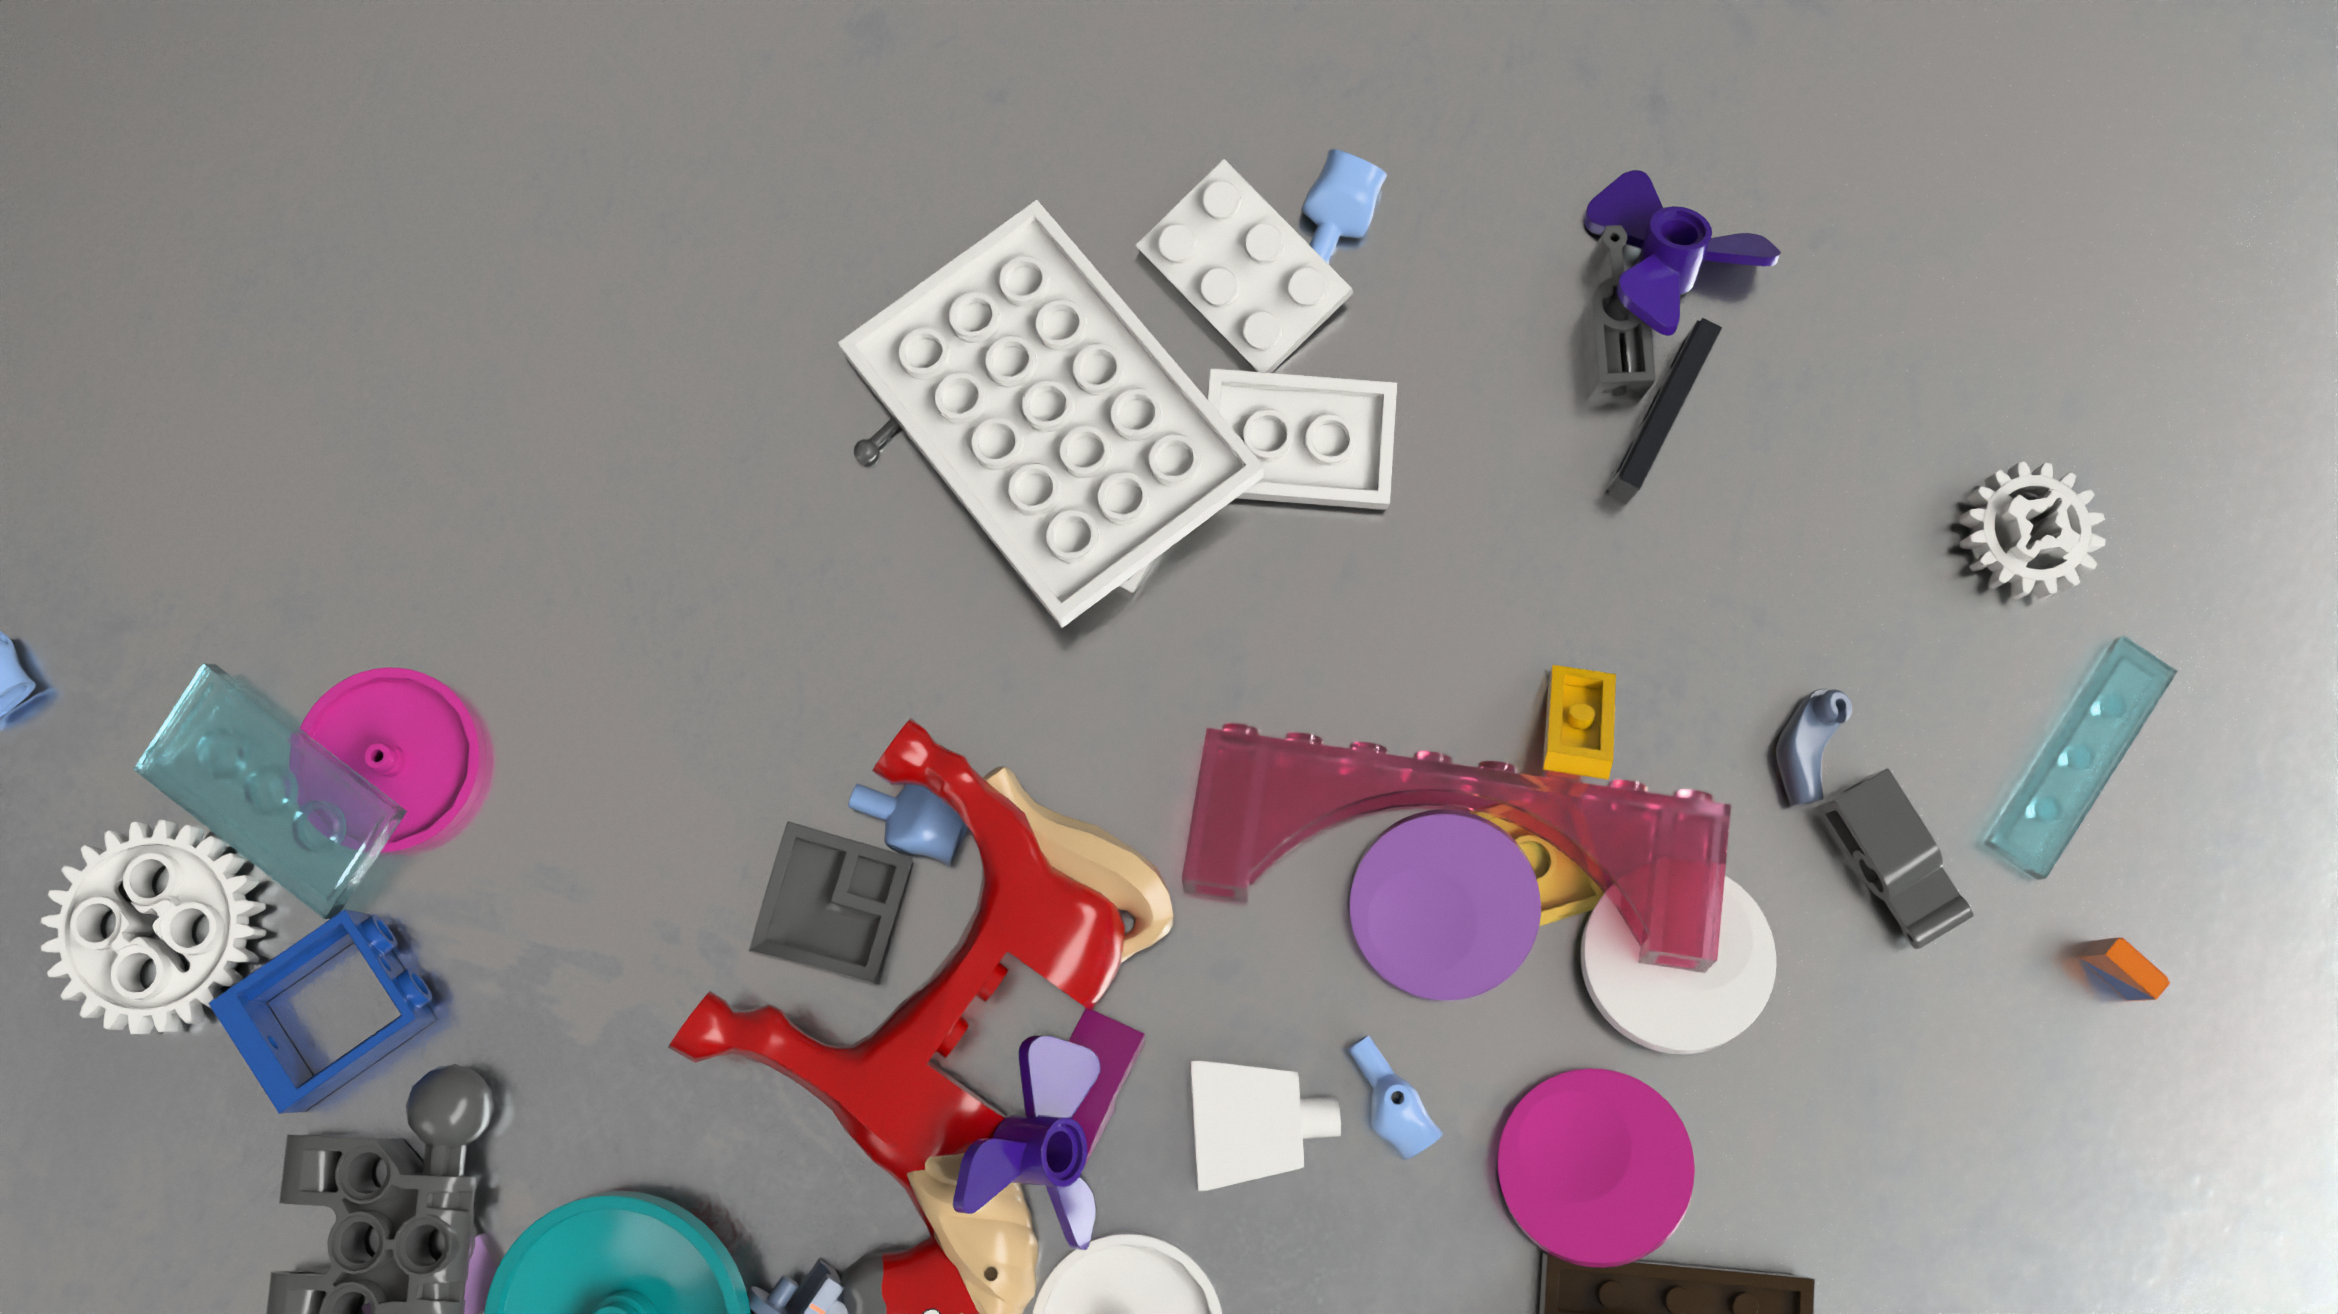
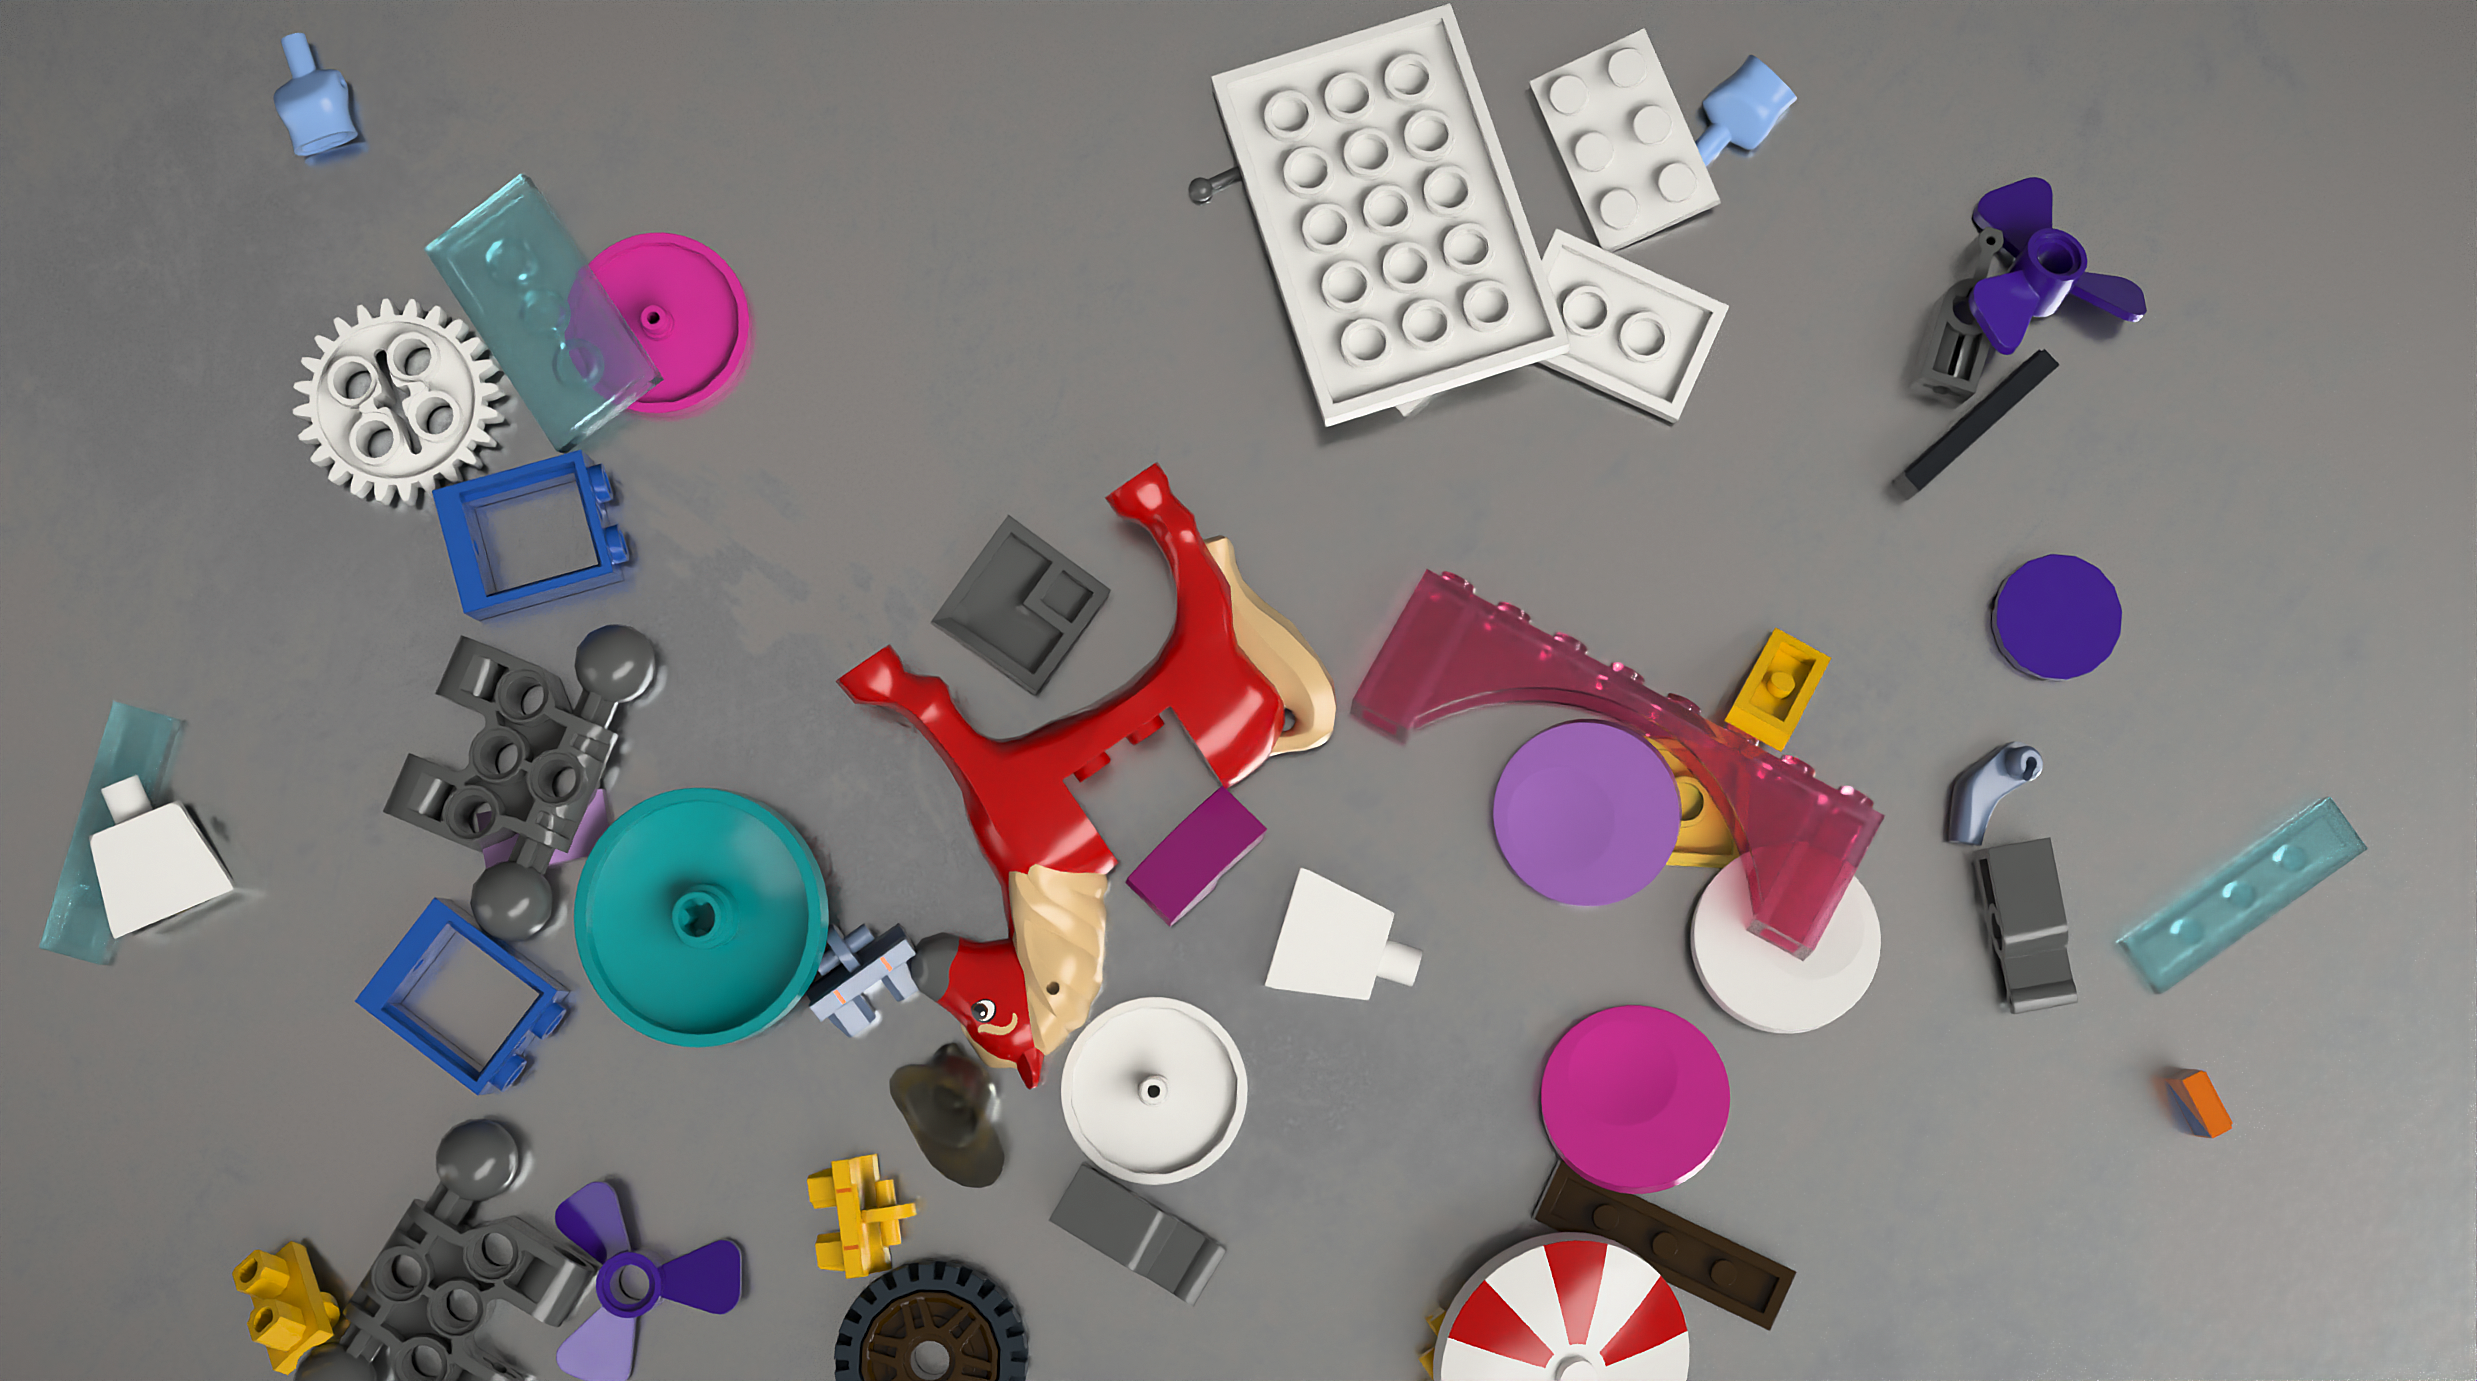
camera: 20 degrees right, 5 degrees up
light blue piece [848,783,967,867] -> none
dark purple piece [953,1035,1101,1250] -> none
light blue piece [1347,1035,1443,1160] -> none
white gear [1959,461,2106,600] -> none
none -> dark purple tile [1992,554,2122,682]

